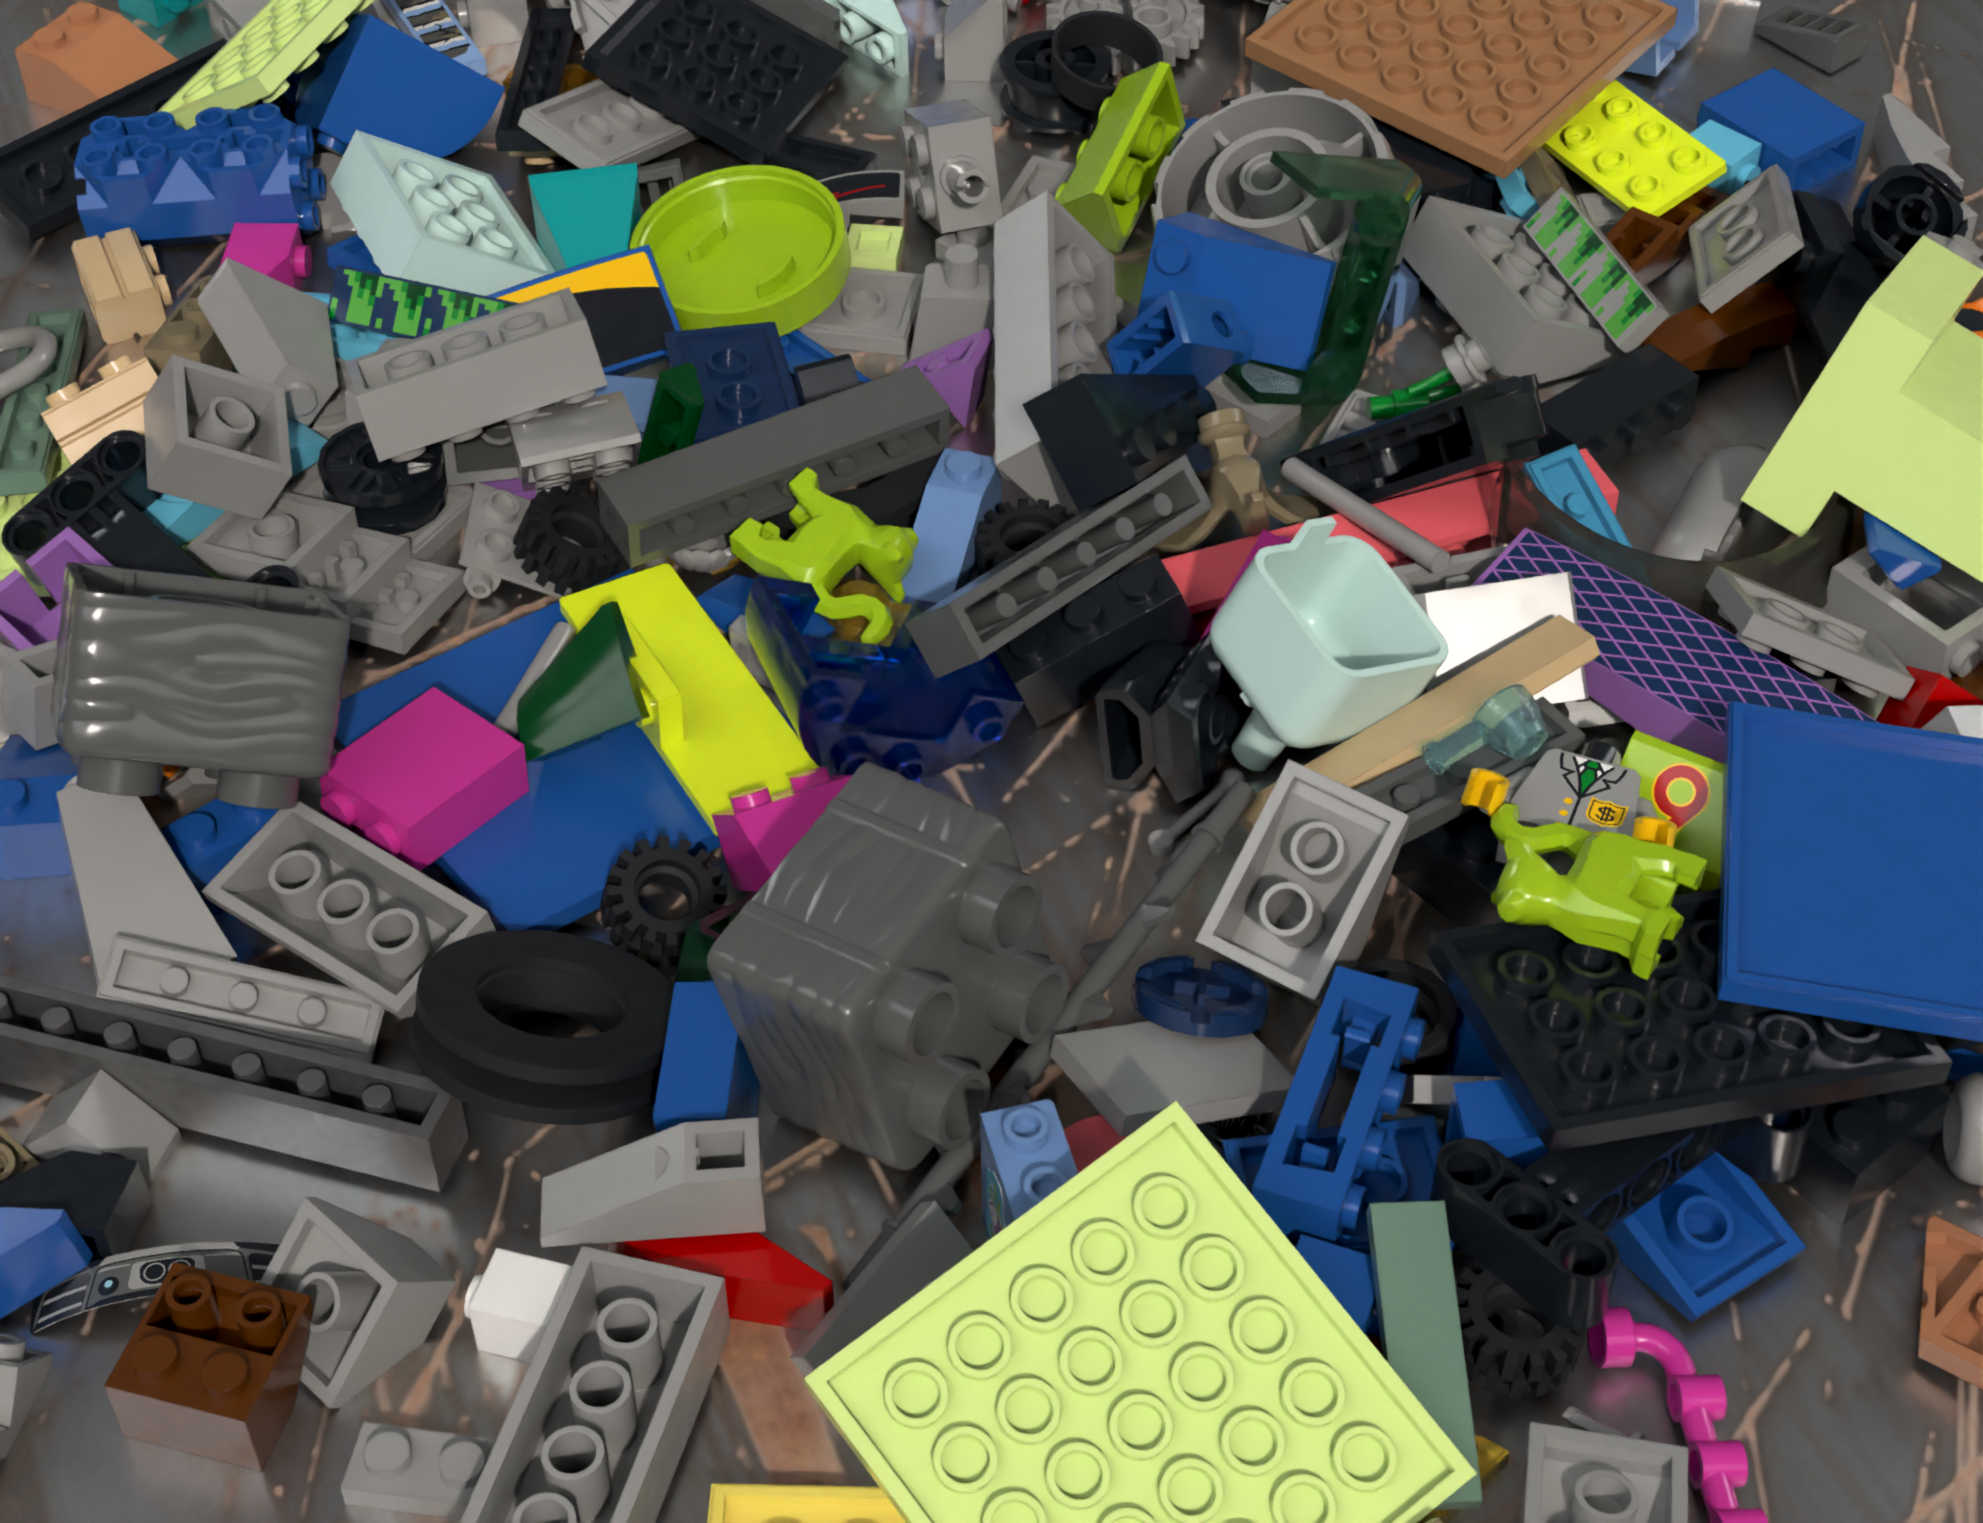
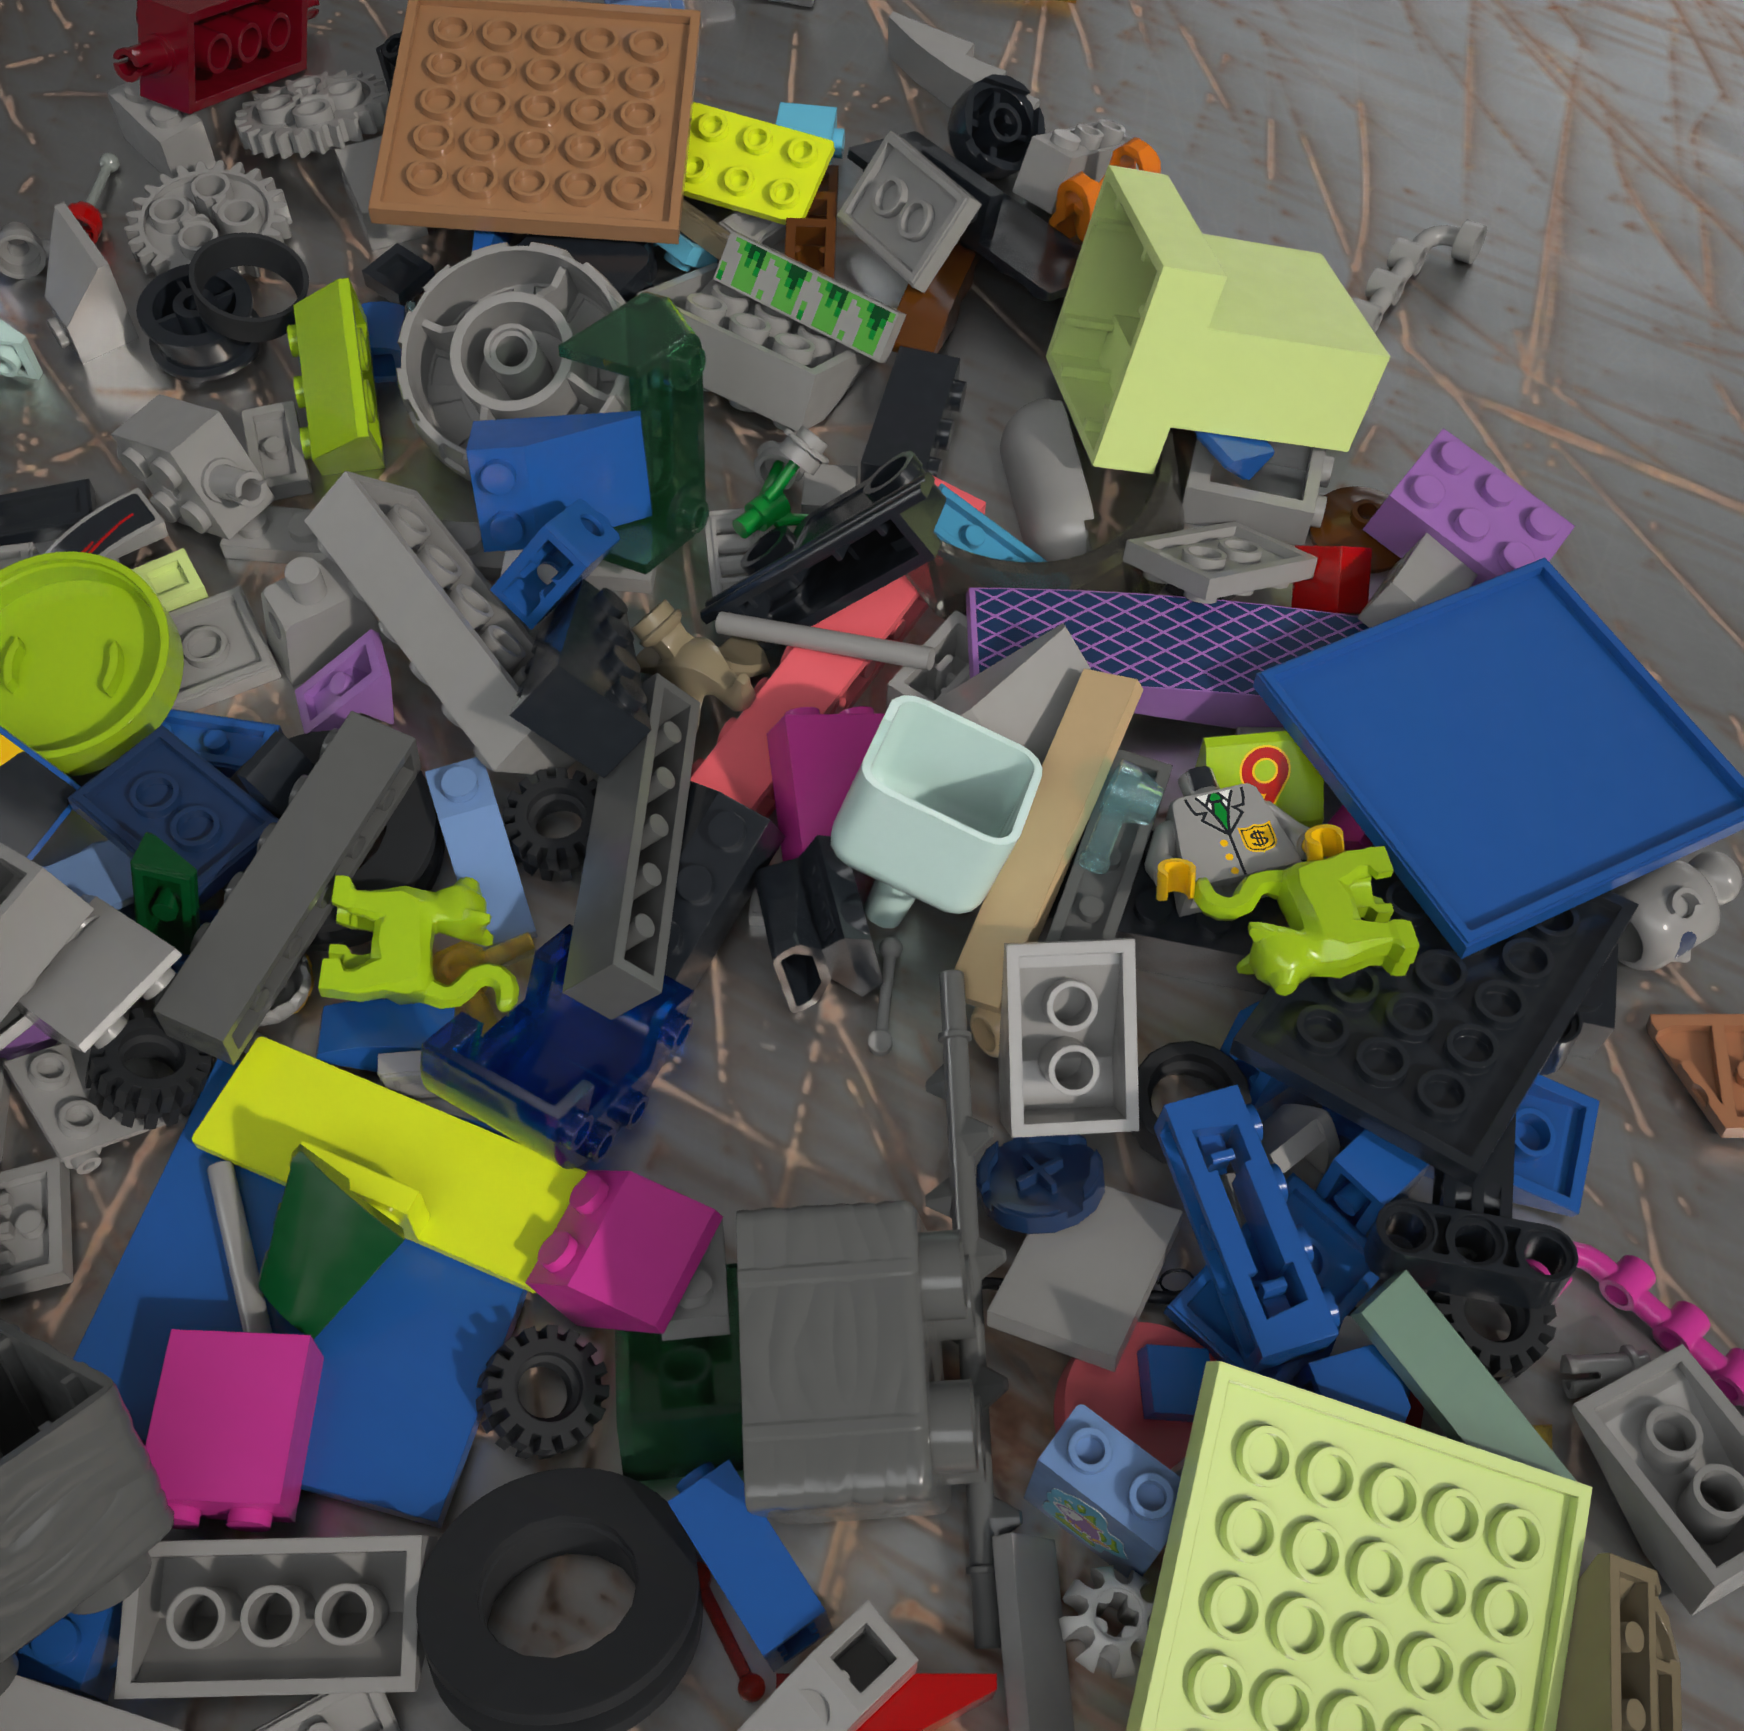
camera: 40 degrees left, 15 degrees up
blue brick [1696,67,1865,192] -> none

